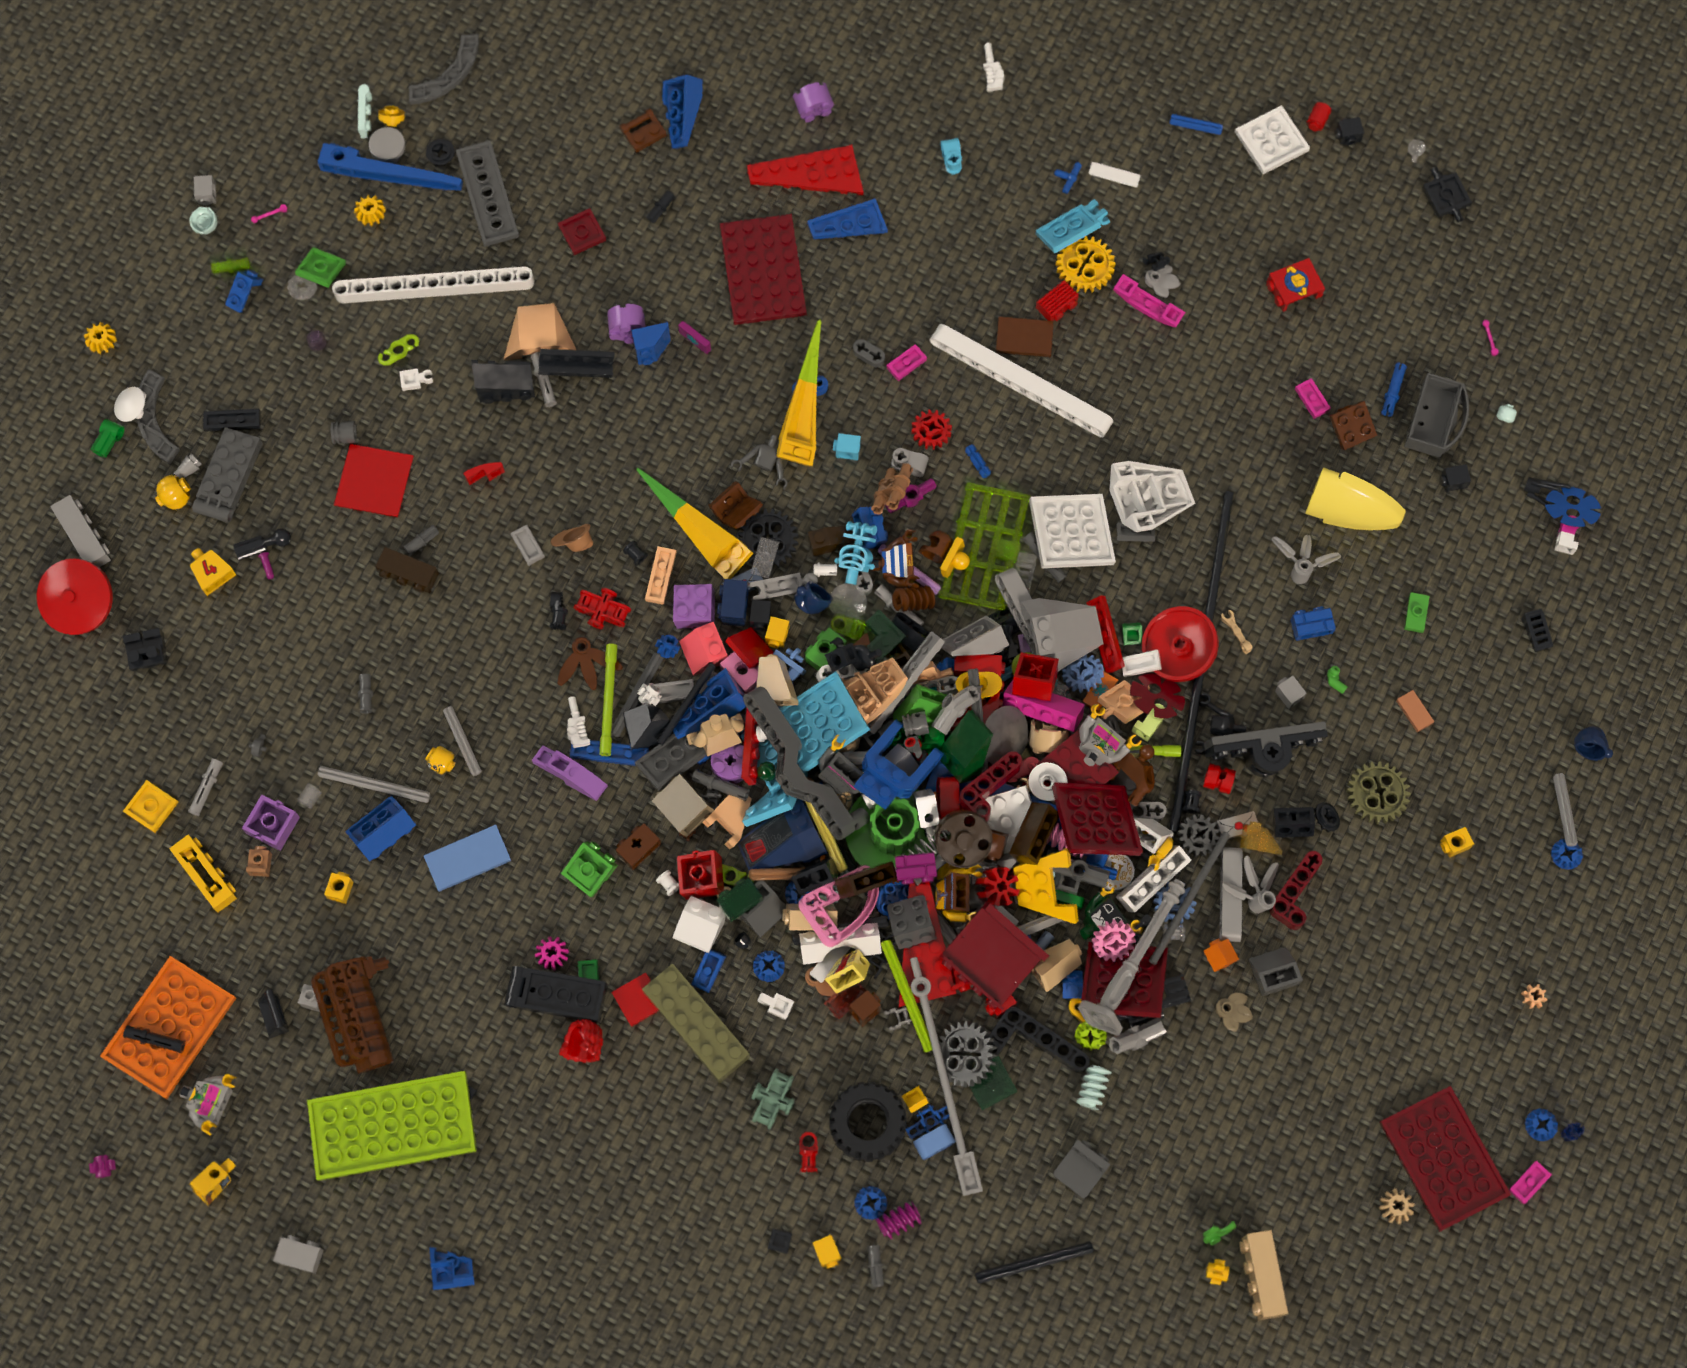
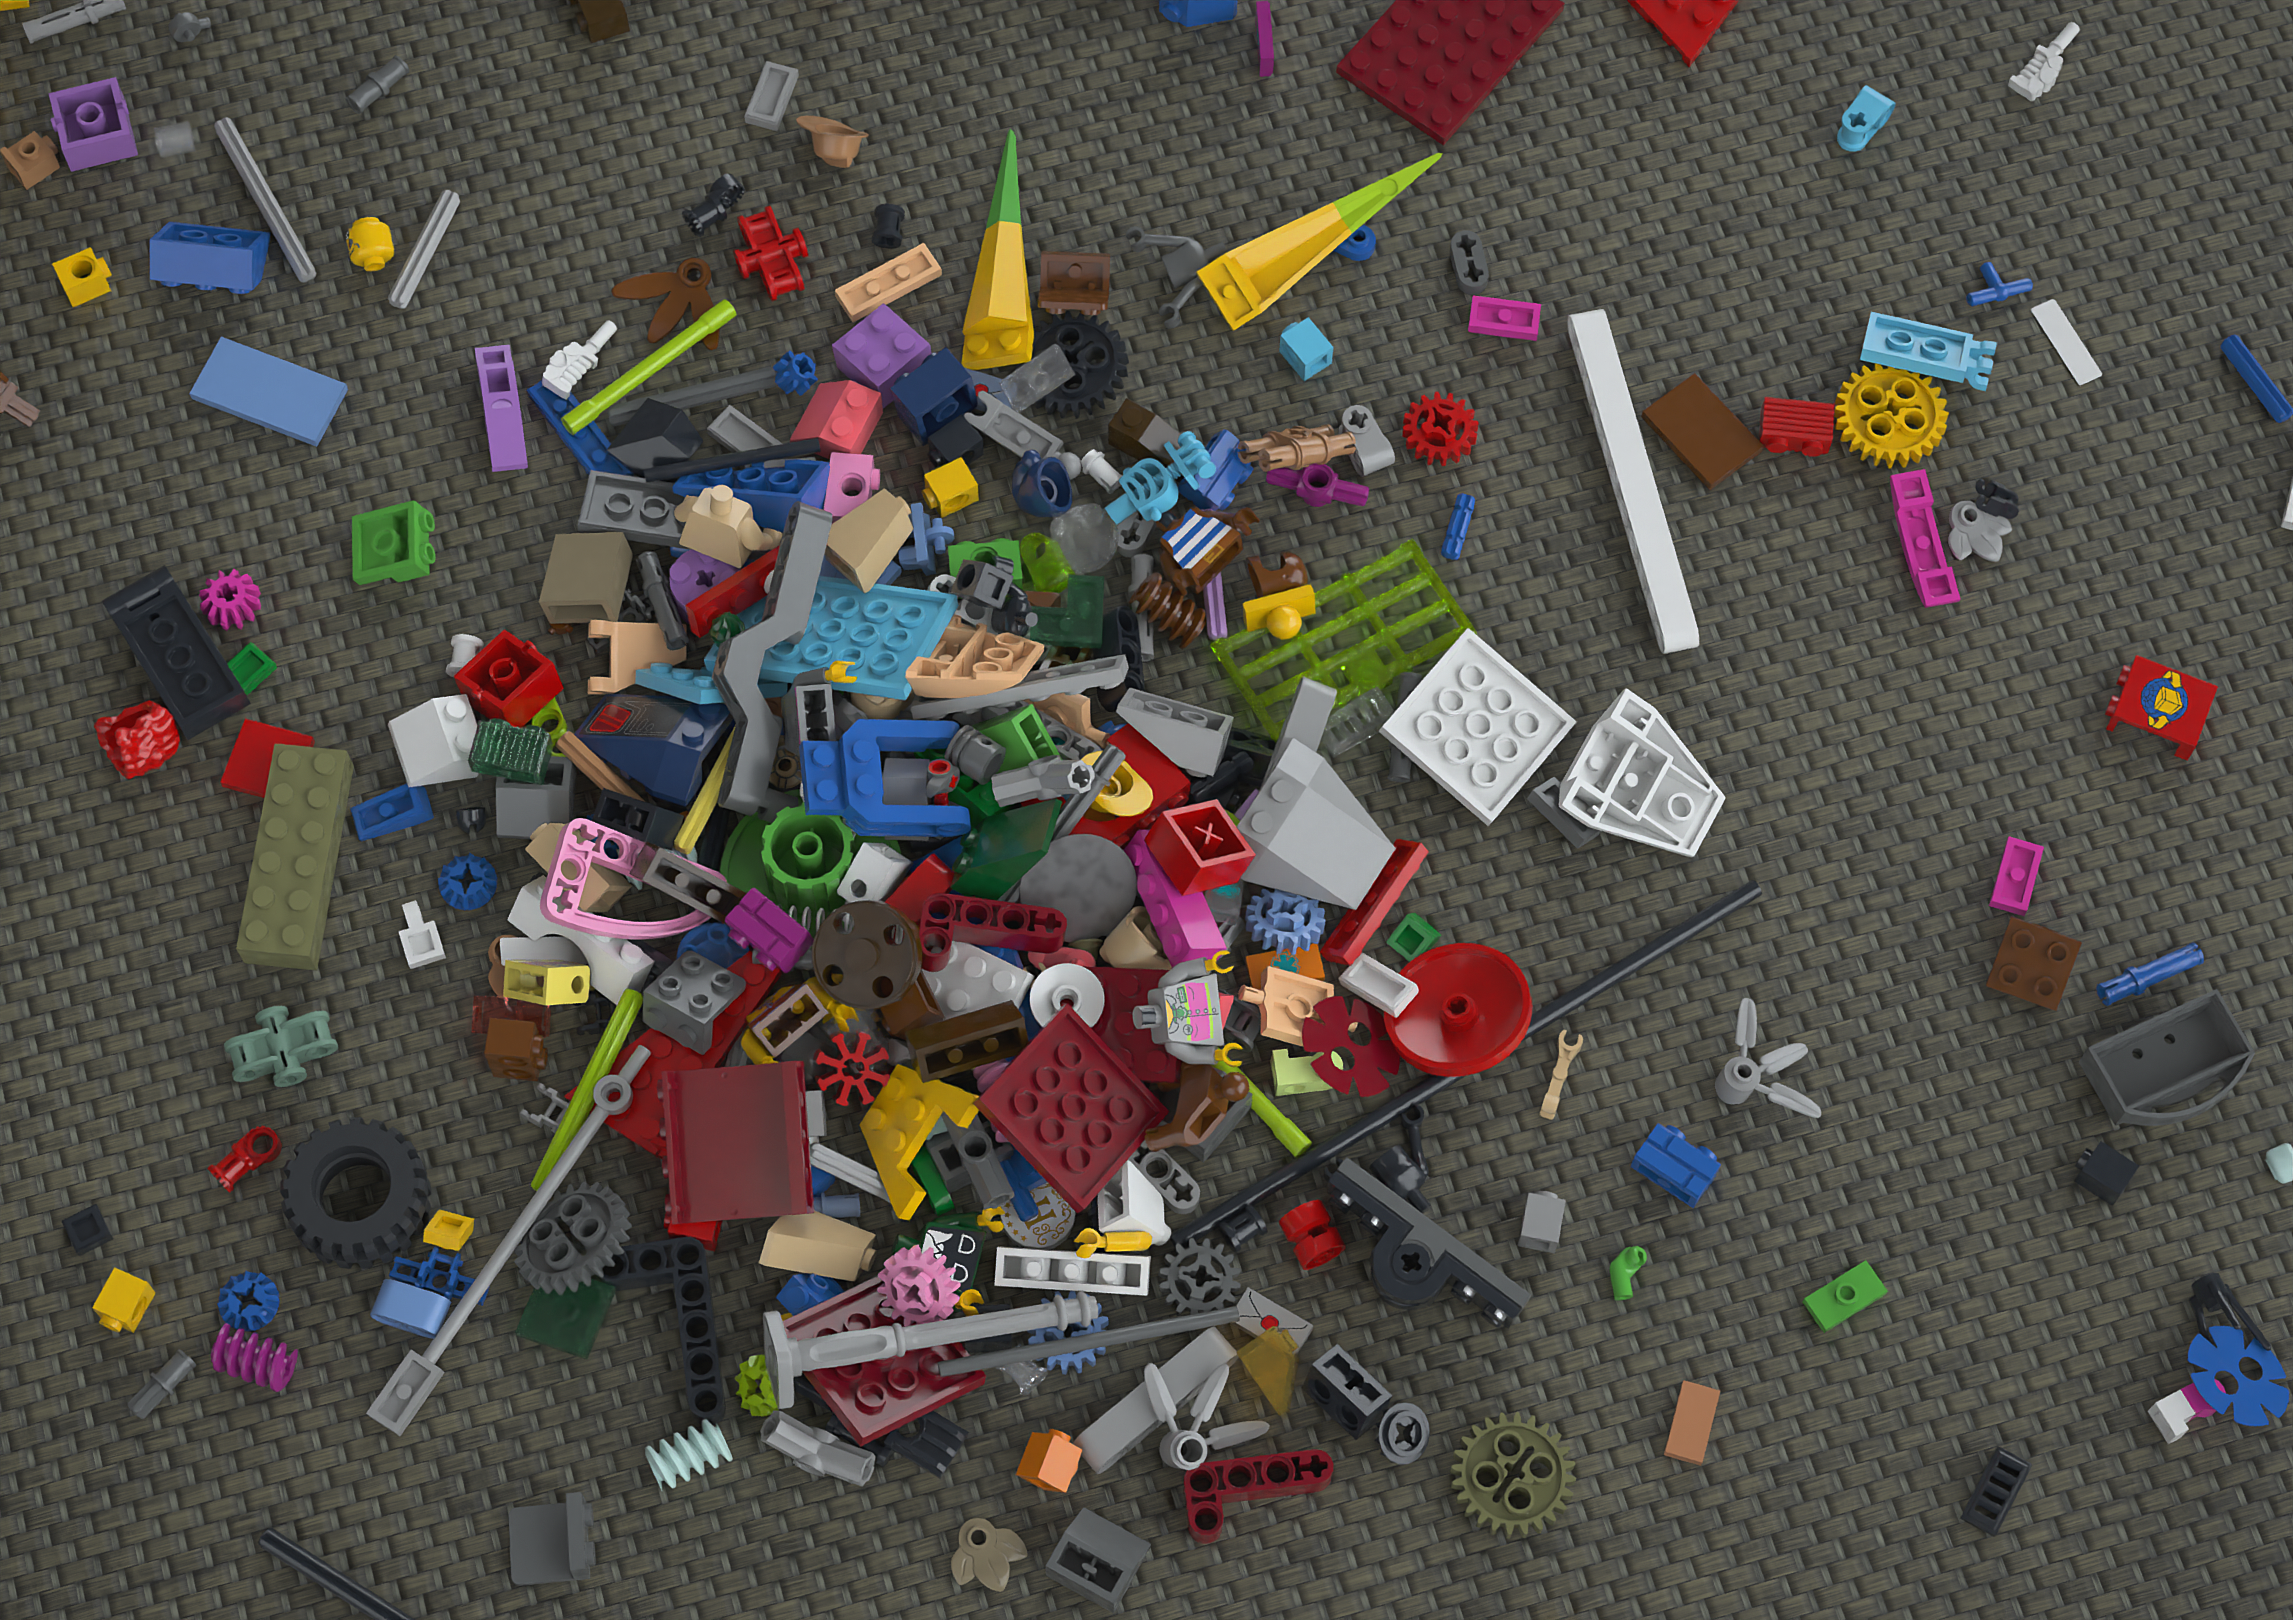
camera: 45 degrees right, 5 degrees down
reddish brown brick [616,823,661,870] -> none
white gear [637,683,662,706] -> none
red tile [725,627,774,669] -> none
blue wing [807,199,888,240] -> none
light yellow panel [1305,467,1406,530] -> none

